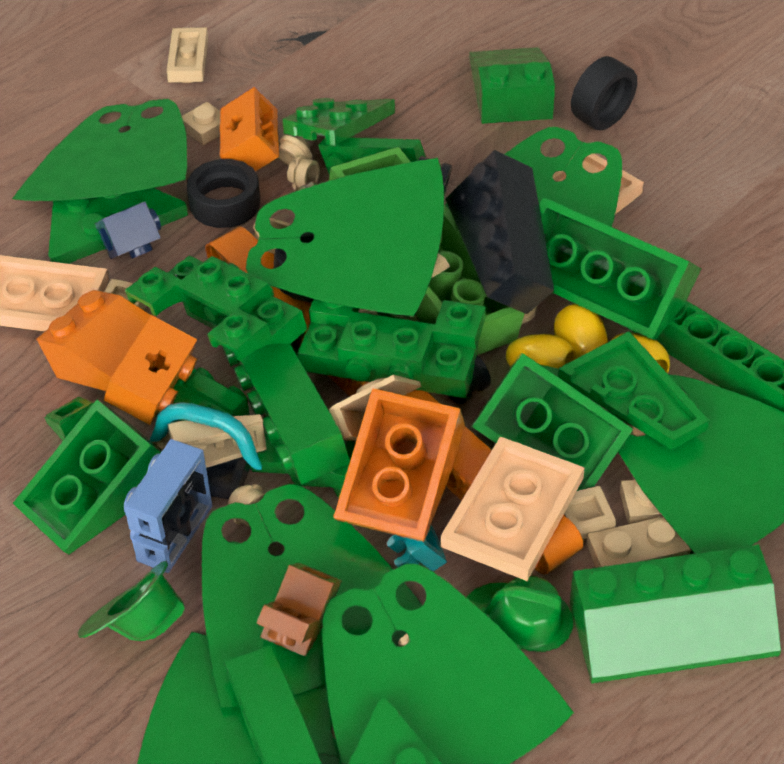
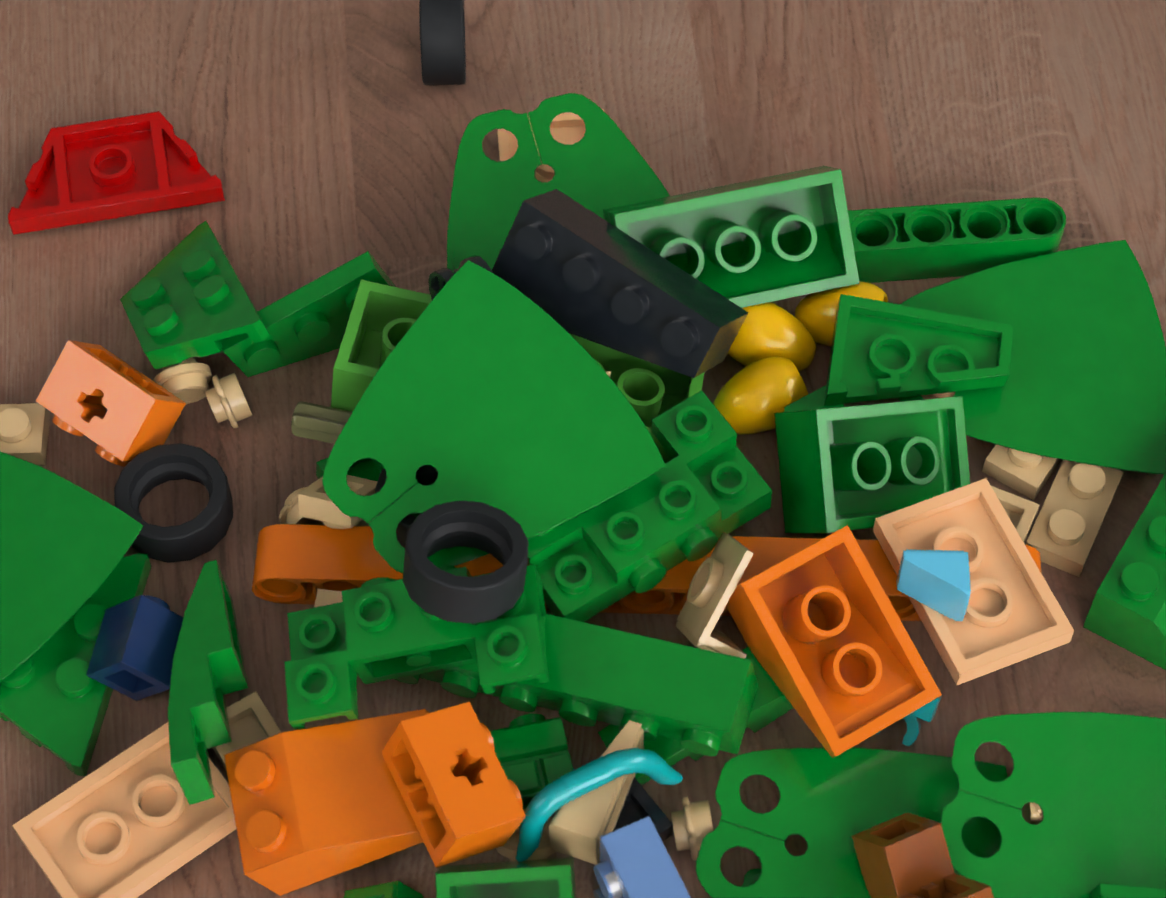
camera: 50 degrees left, 10 degrees up
green piece [466,576,573,652] -> none
green slope [469,47,555,124] -> none
none -> red wing [8,111,225,235]
none -> green slope [168,560,248,805]
none -> black tyre [403,500,529,624]
none -> medium azure slope [896,549,971,621]

